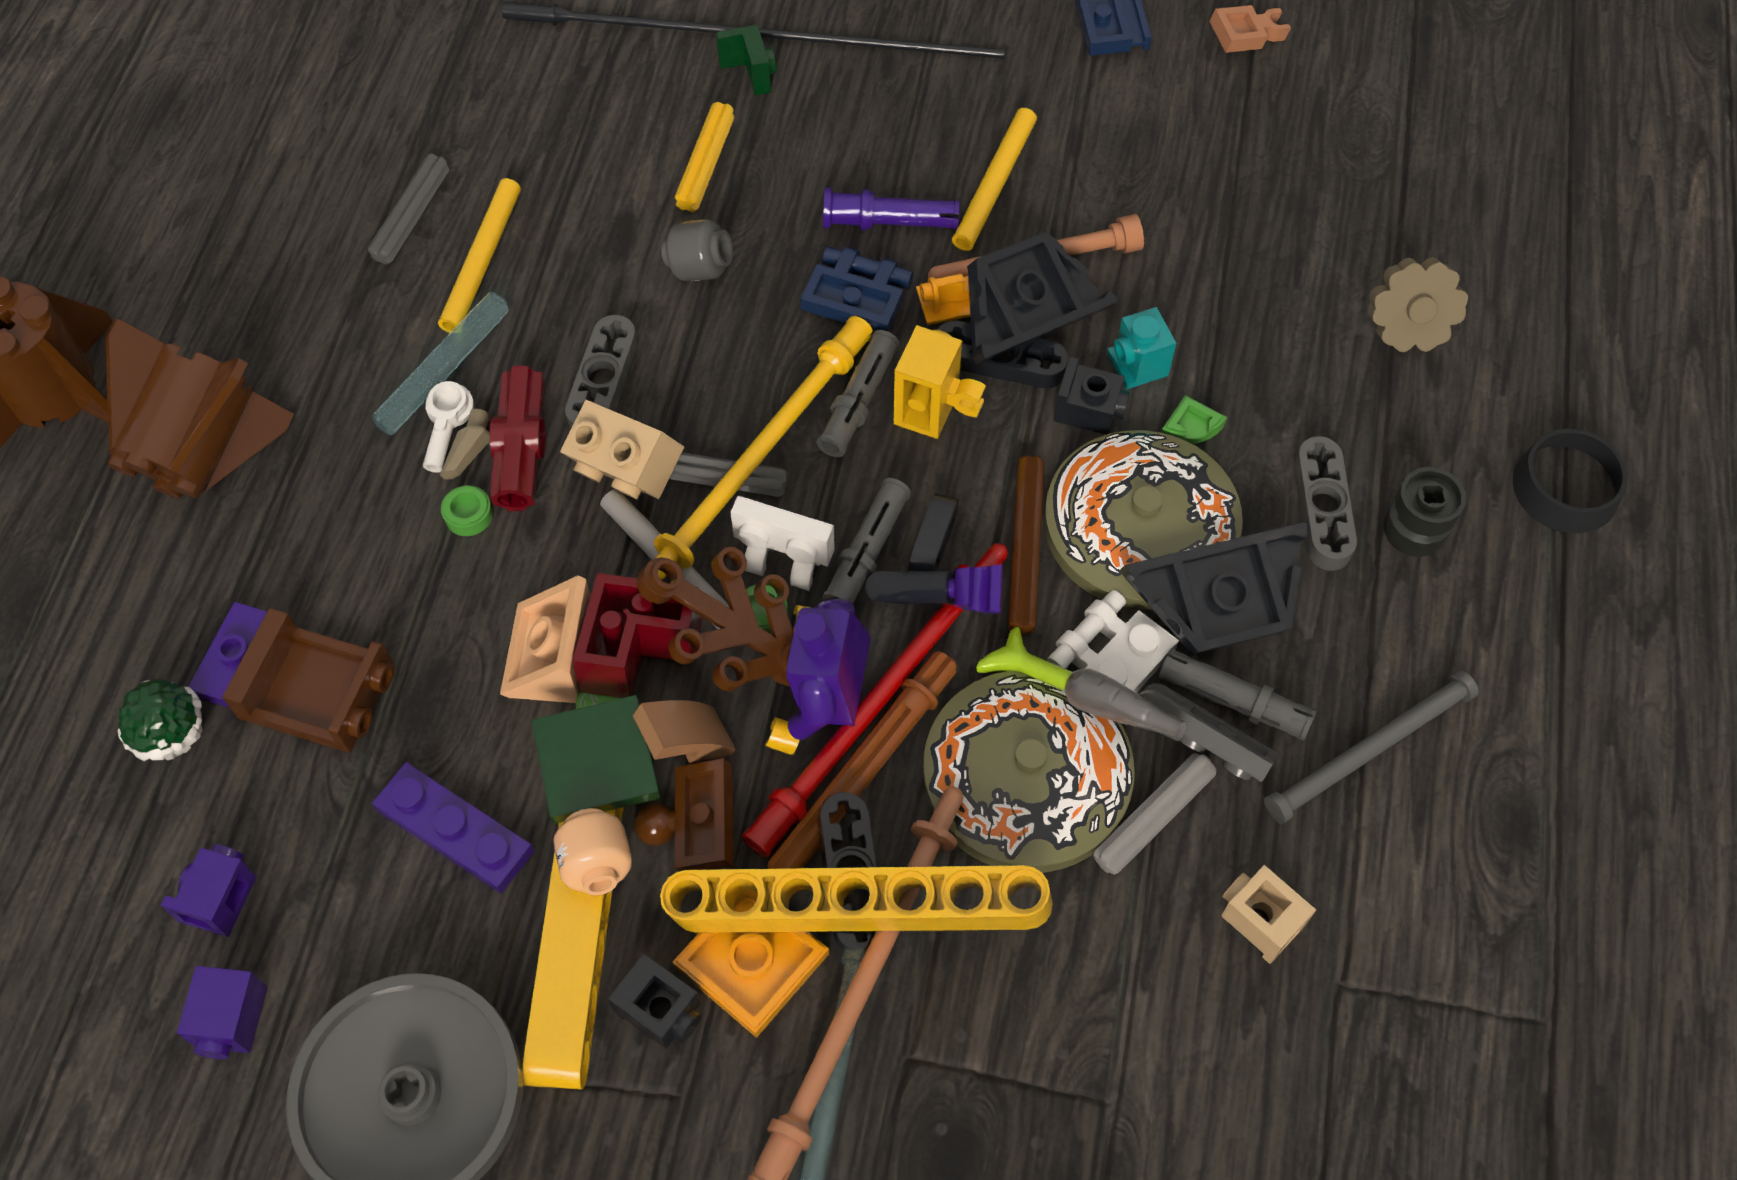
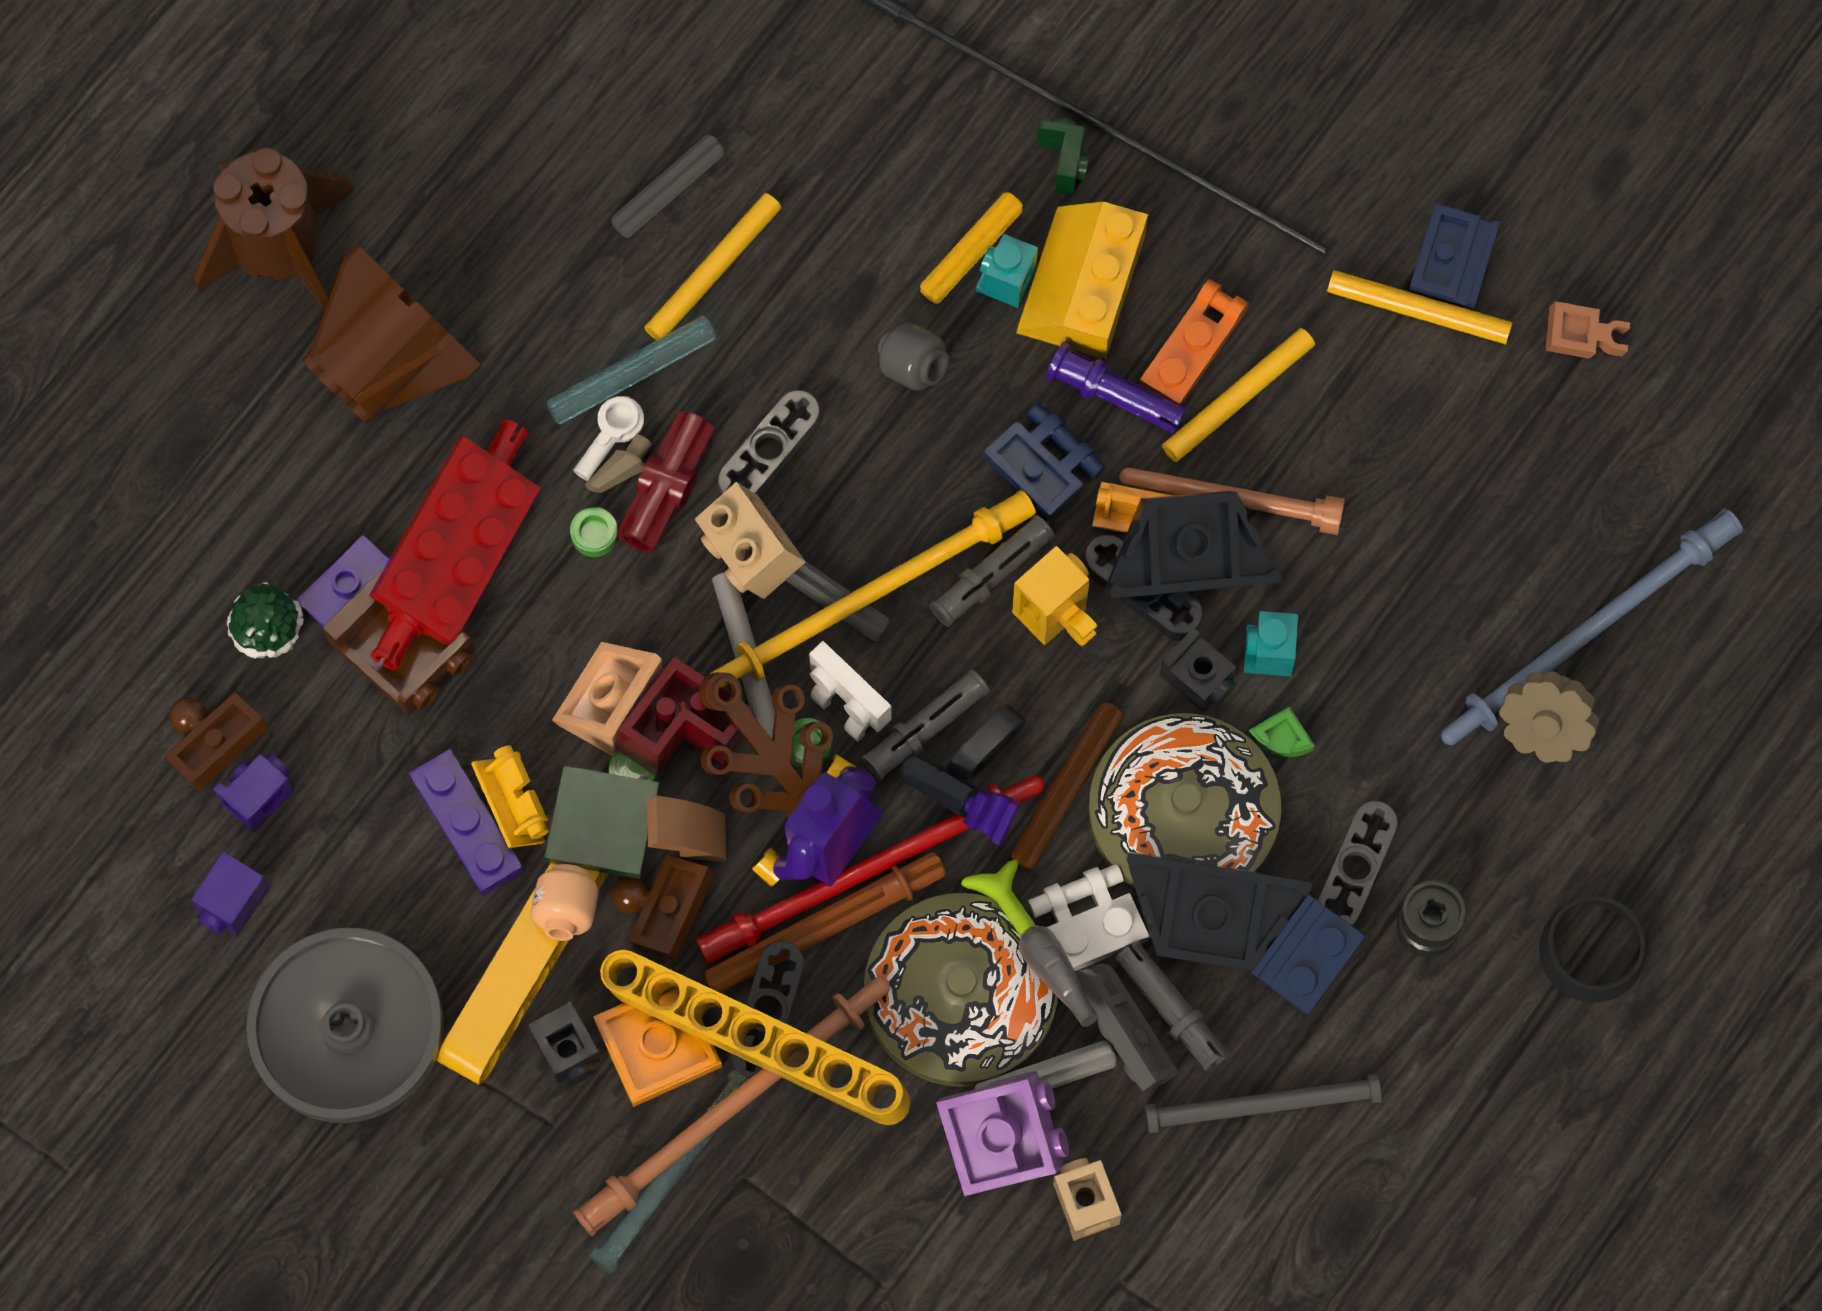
camera: 25 degrees right, 10 degrees up
none -> reddish brown plate [164,692,269,792]
none -> red plate [369,419,541,670]
none -> yellow hinge [471,745,550,848]
none -> medium lavender plate [936,1071,1069,1196]
none -> teal brick [976,234,1038,308]
none -> yellow slope [1017,202,1148,359]
none -> orange plate [1139,279,1249,406]
none -> dark blue plate [1251,894,1367,1015]
none -> yellow piece [1327,270,1513,345]
none -> sand blue bar [1441,508,1743,745]

